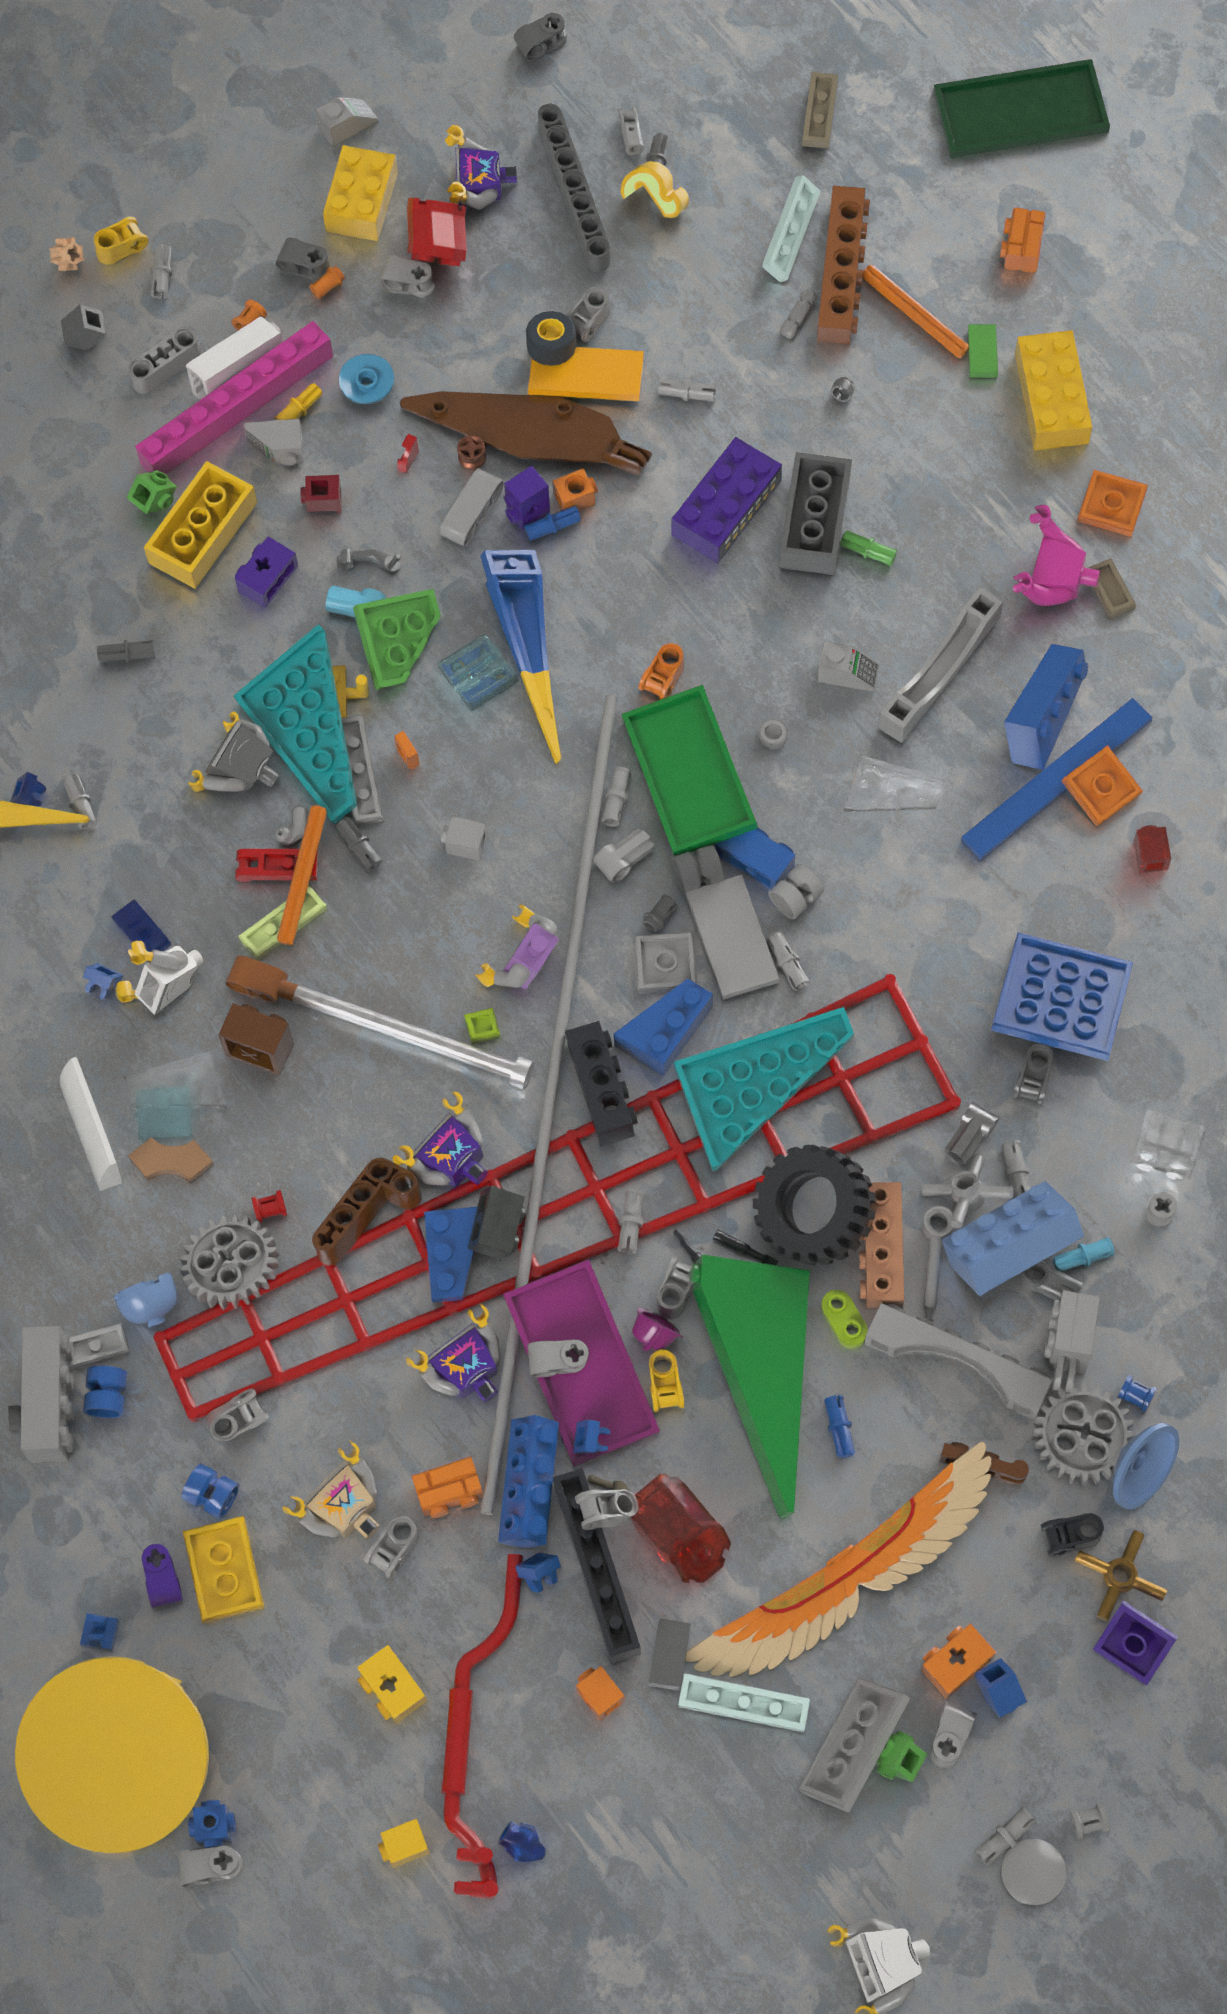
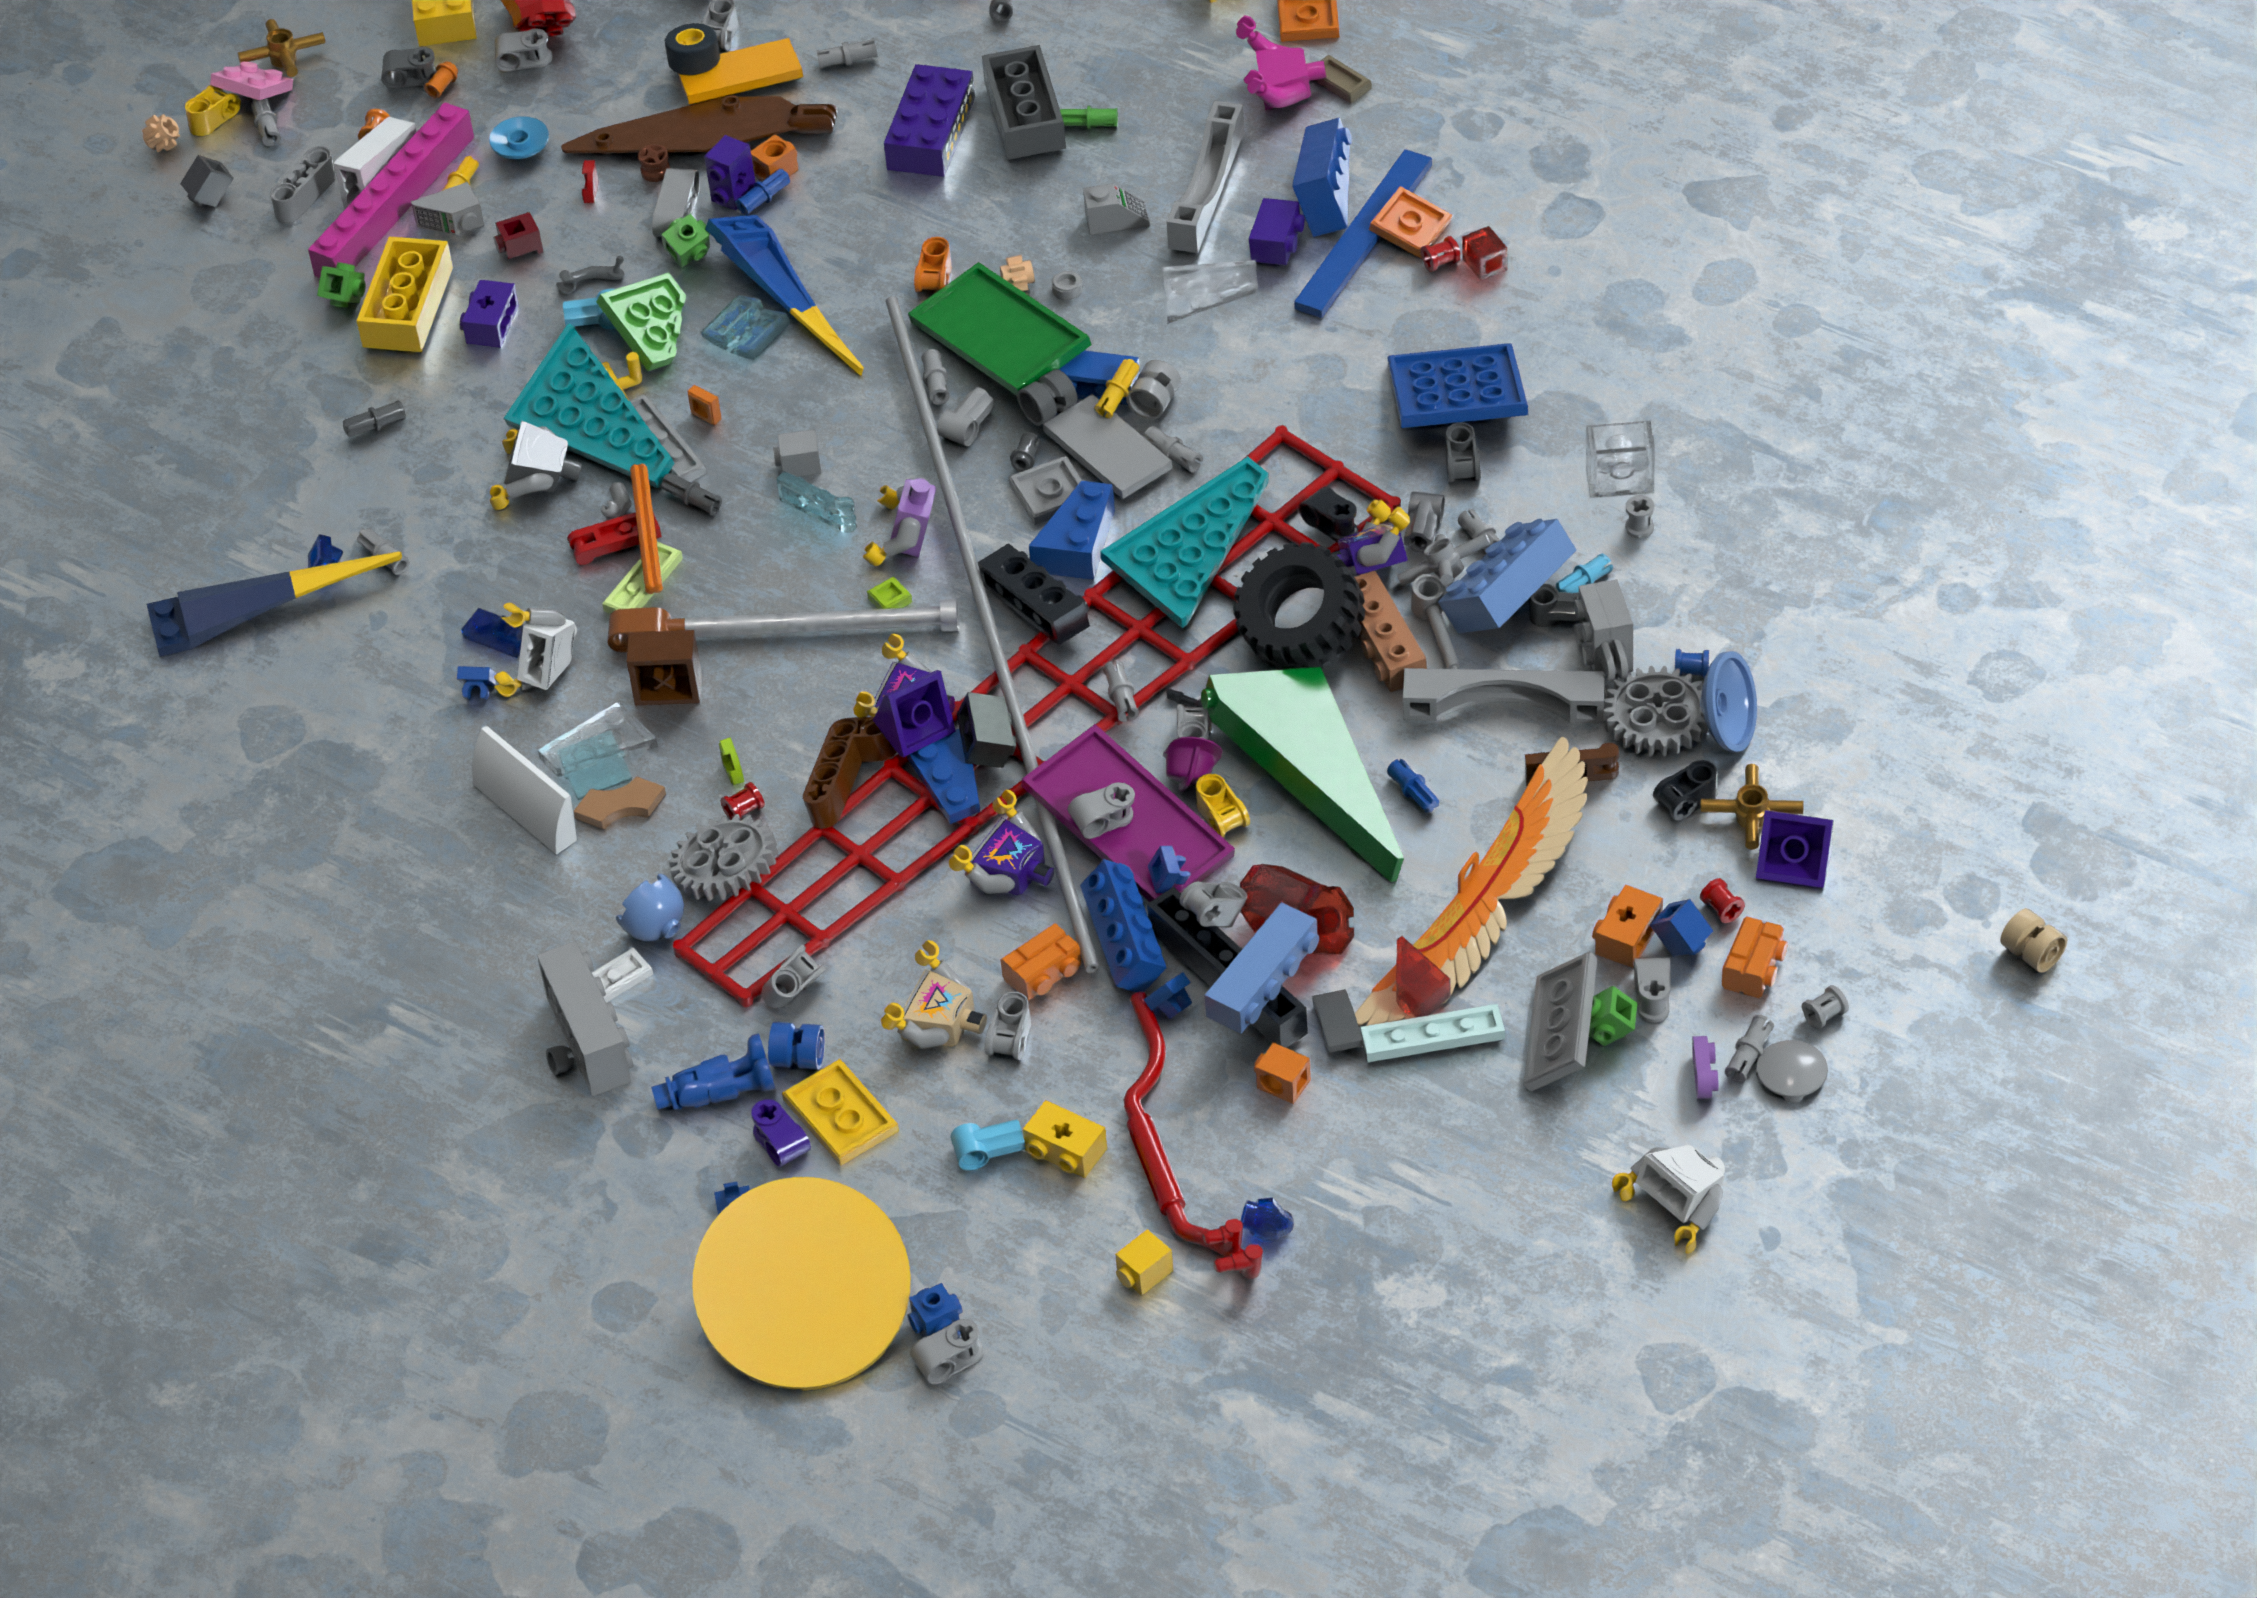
camera: 20 degrees left, 20 degrees down
blue wheel [83,1366,127,1418] -> none
lime plate [821,1290,868,1349] -> none
none -> bright pink plate [210,62,293,100]
none -> pearl gold bar [237,19,326,77]
none -> blue piece [651,1033,776,1110]
none -> bright green brick [661,213,710,268]
none -> lime tile [719,737,745,785]
none -> clear light blue plate [776,471,857,532]
none -> dark purple slope [873,670,956,757]
none -> medium azure piece [950,1119,1025,1171]
none -> light nougat gear [1000,255,1035,292]
none -> yellow axle [1094,359,1140,419]
none -> medium blue brick [1205,902,1319,1034]
none -> dark purple brick [1248,198,1305,265]
none -> black piece [1298,487,1358,543]
none -> torso [1332,500,1410,575]
none -> clear red slope [1396,936,1451,1017]
none -> red bush [1421,236,1461,272]
none -> medium lavender plate [1692,1036,1719,1099]
none -> red bush [1700,878,1745,924]
none -> orange brick [1722,916,1788,998]

